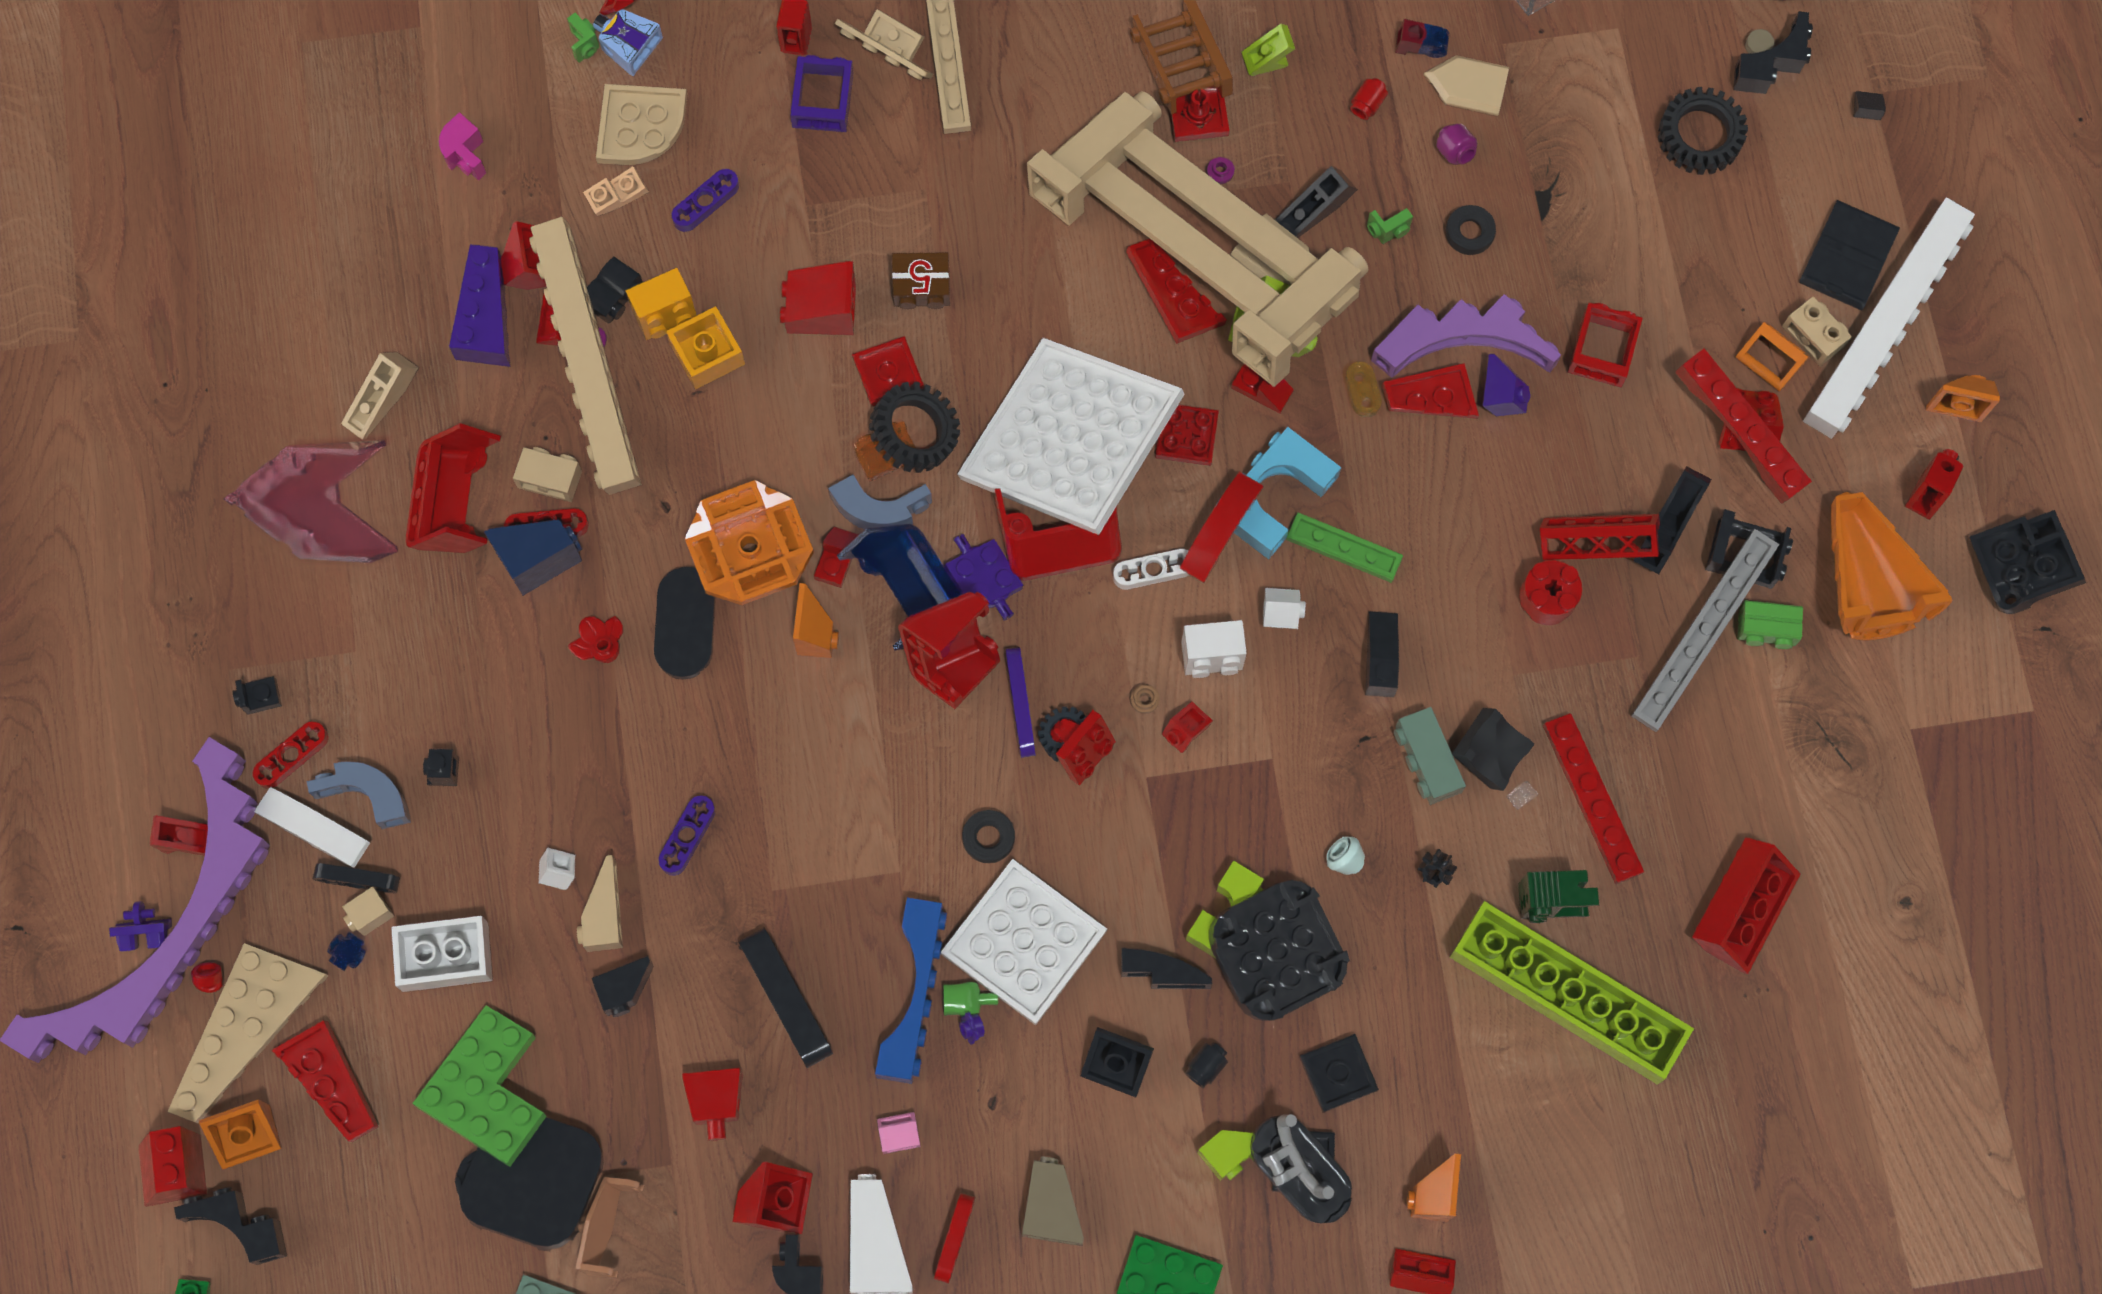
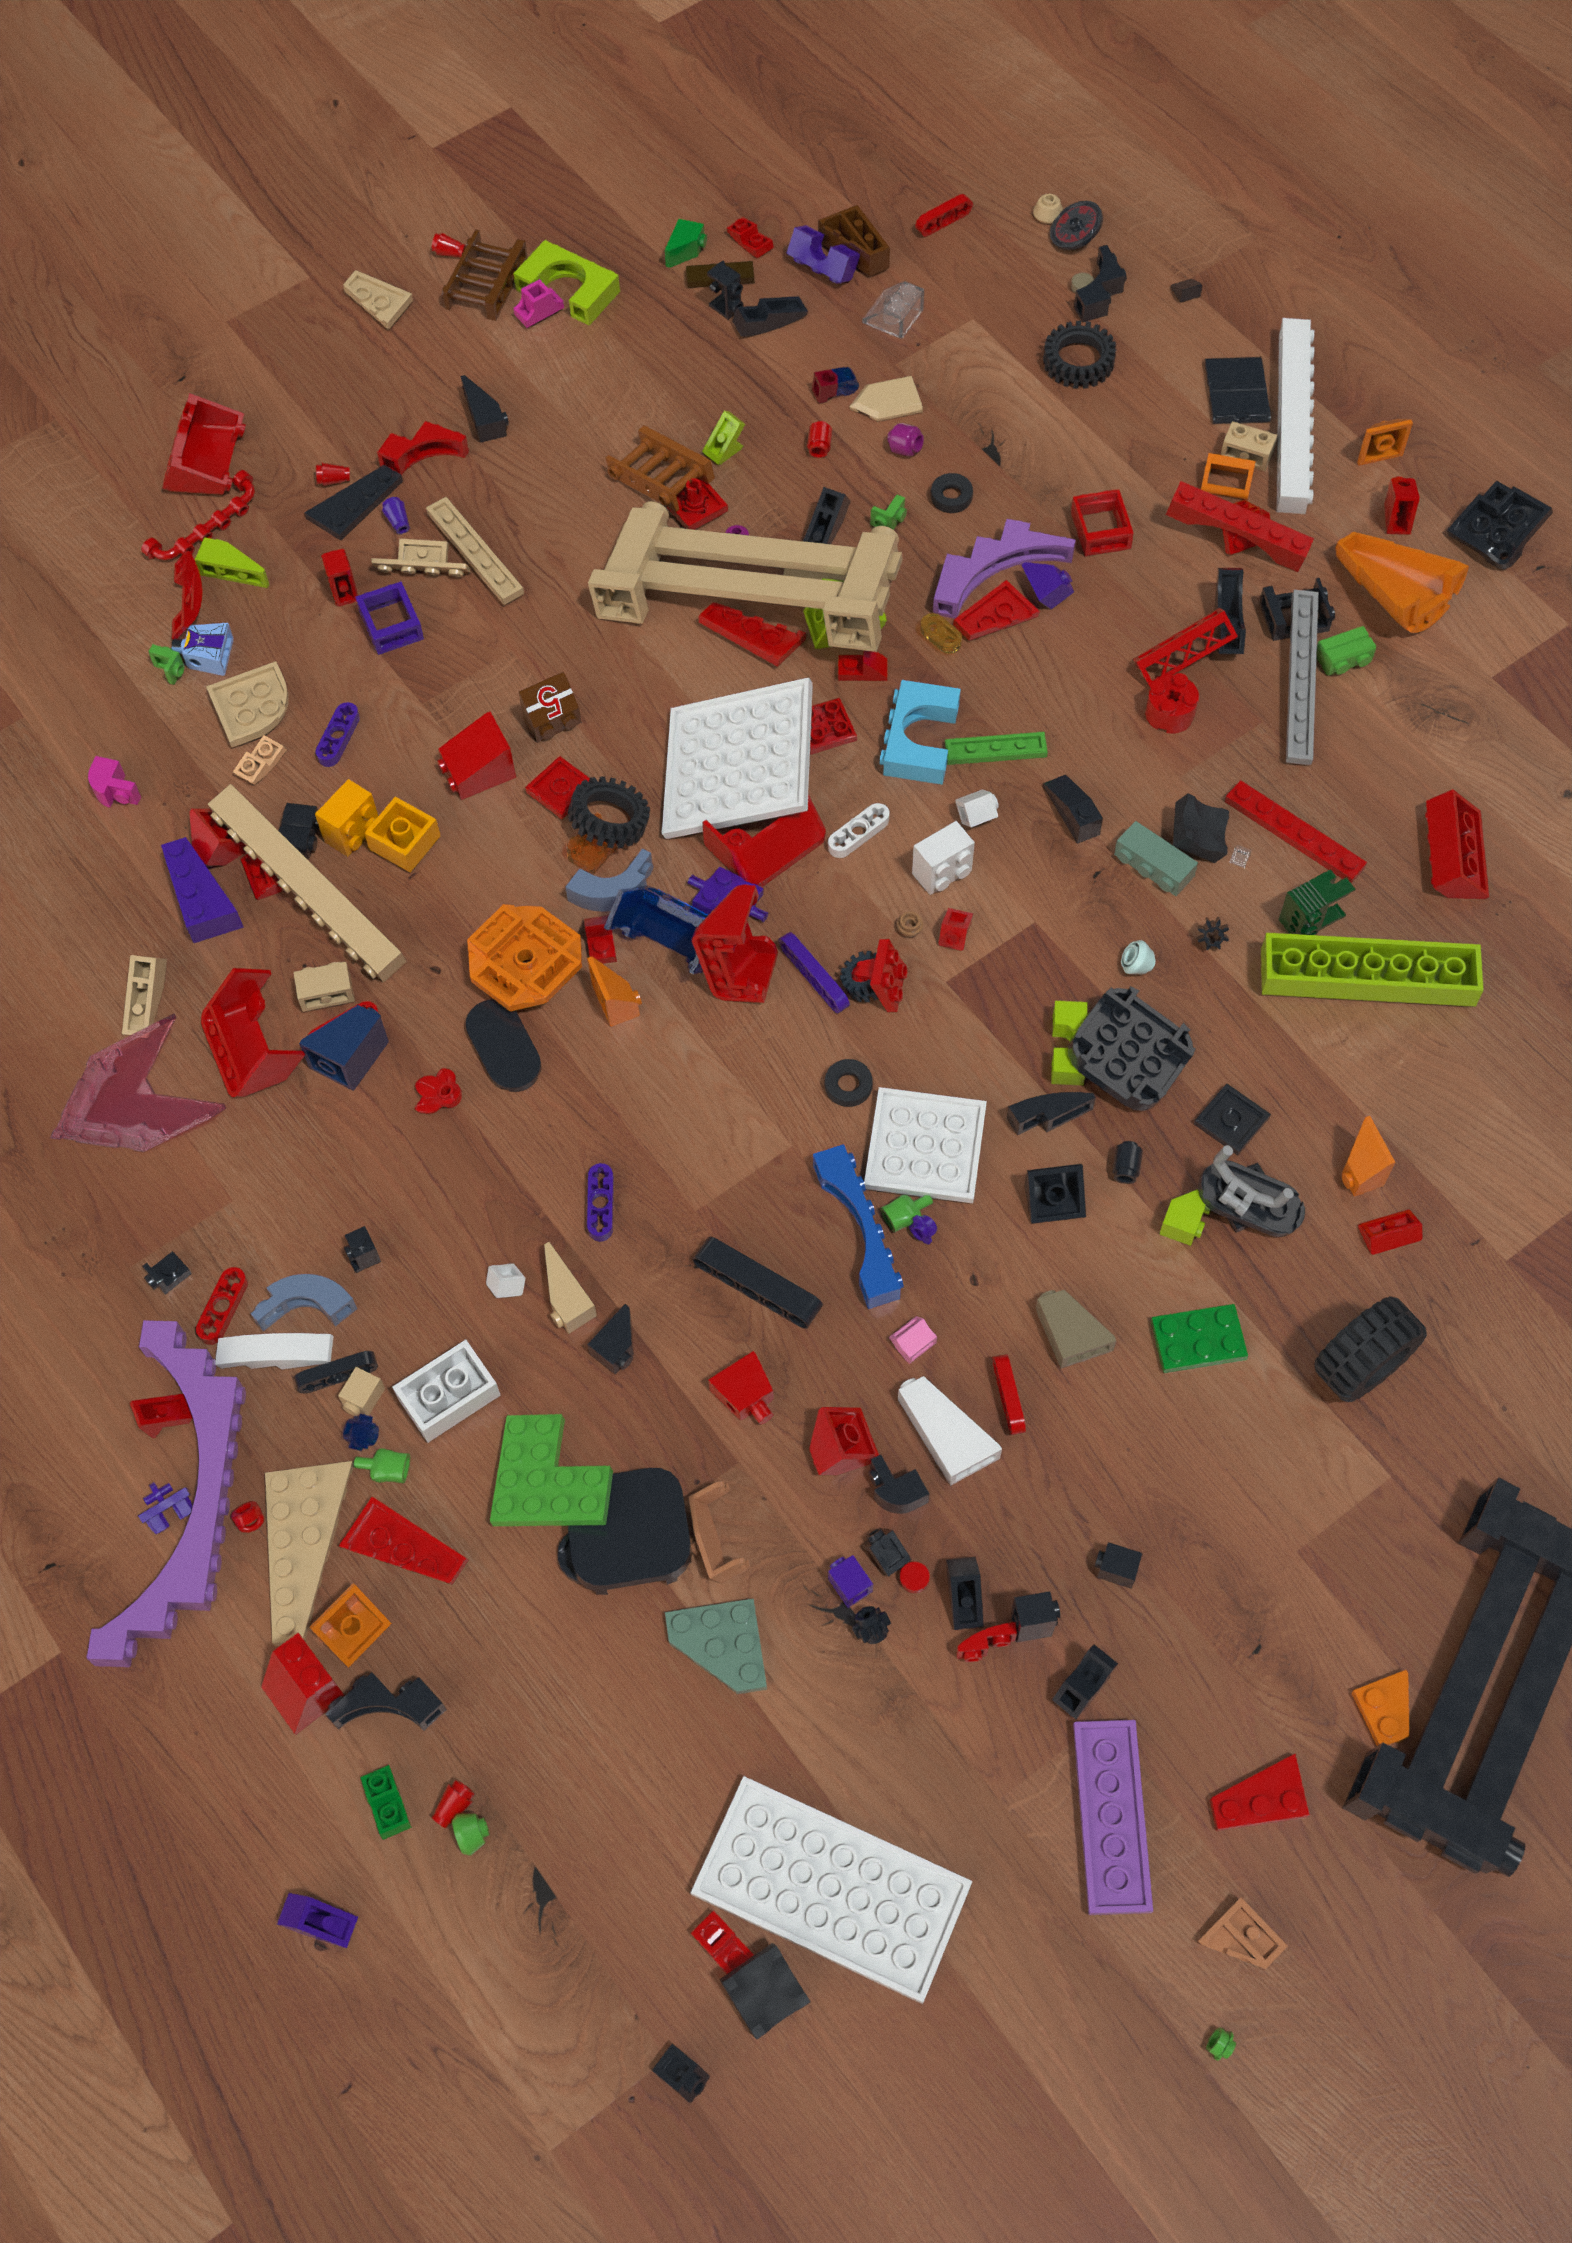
camera: 25 degrees left, 10 degrees down
red slope [1180,471,1264,583] -> none
none -> bright green piece [354,1448,410,1484]

